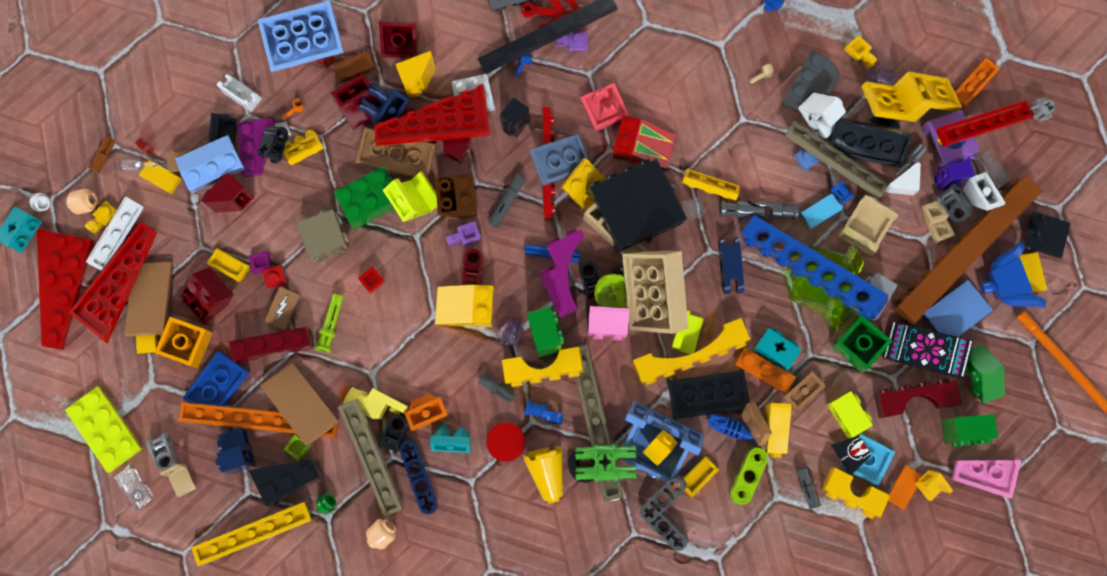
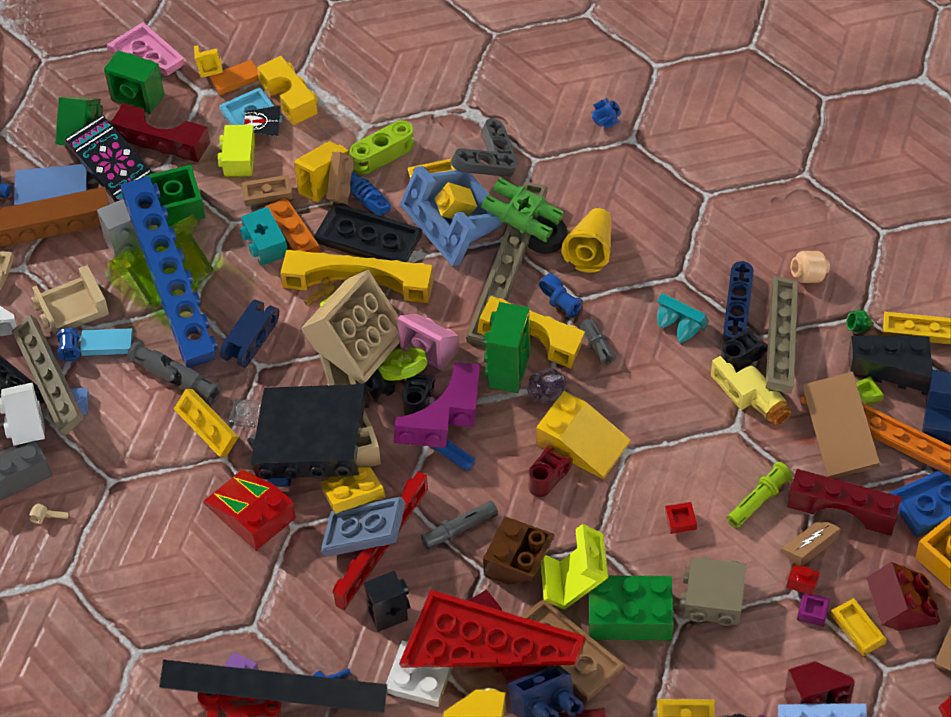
camera: 150 degrees left, 25 degrees down
orange slope [404,393,449,431] -> none
medium lavender plate [446,221,481,247] -> none
red tile [486,422,526,462] -> none
coral plate [580,83,629,132] -> none
dark grey pin [796,467,822,509] -> none

